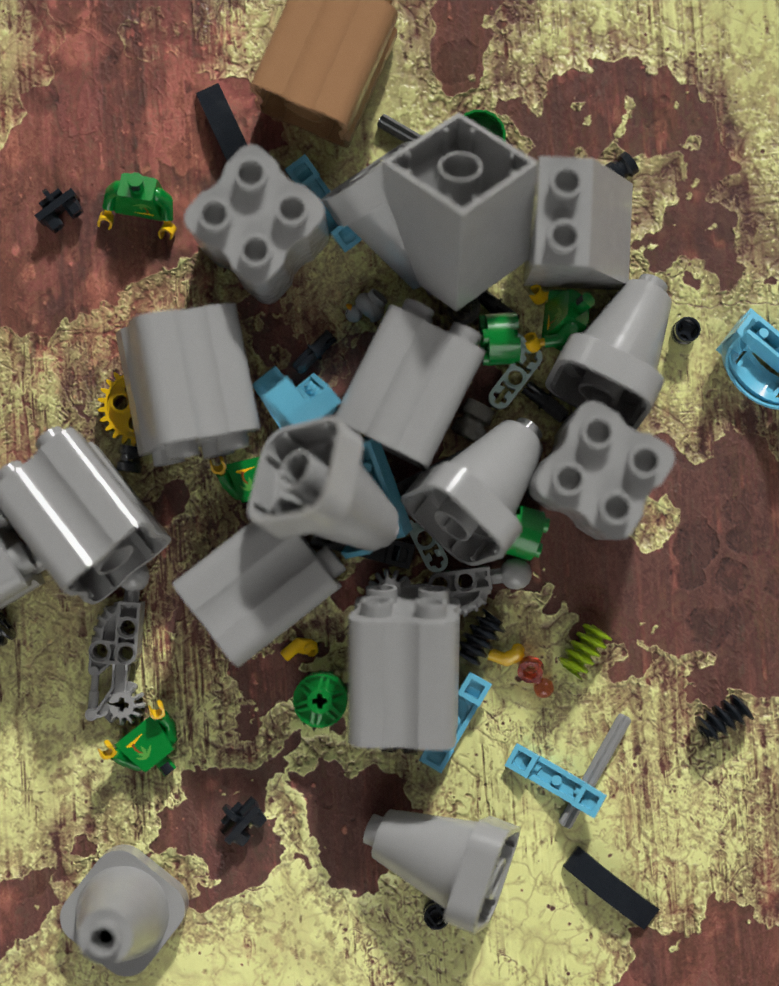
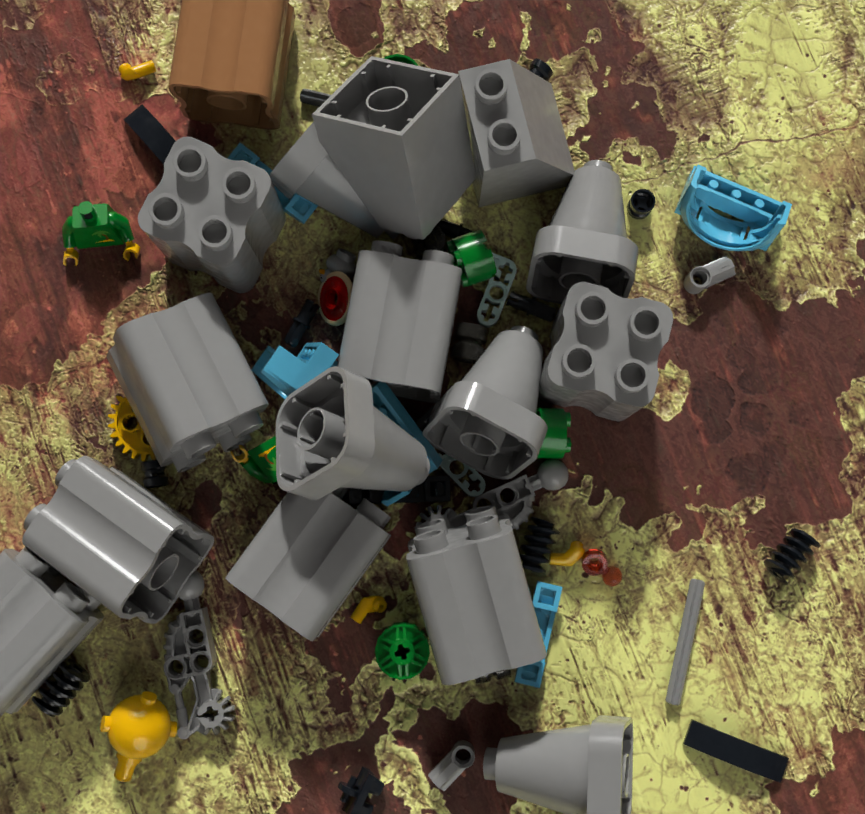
camera: 20 degrees left, 5 degrees down
black hips [34,188,84,233] -> none
green torso [97,700,178,777] -> none
medium azure slope [504,743,607,818] -> none
green torso [524,285,595,353] -> none
lime piece [558,624,613,680] -> none
none -> yellow piece [100,691,177,782]
none -> yellow arm [118,60,156,81]
none -> red wheel [318,271,353,326]
none -> light grey piece [428,740,475,791]
none -> light grey piece [683,256,736,294]

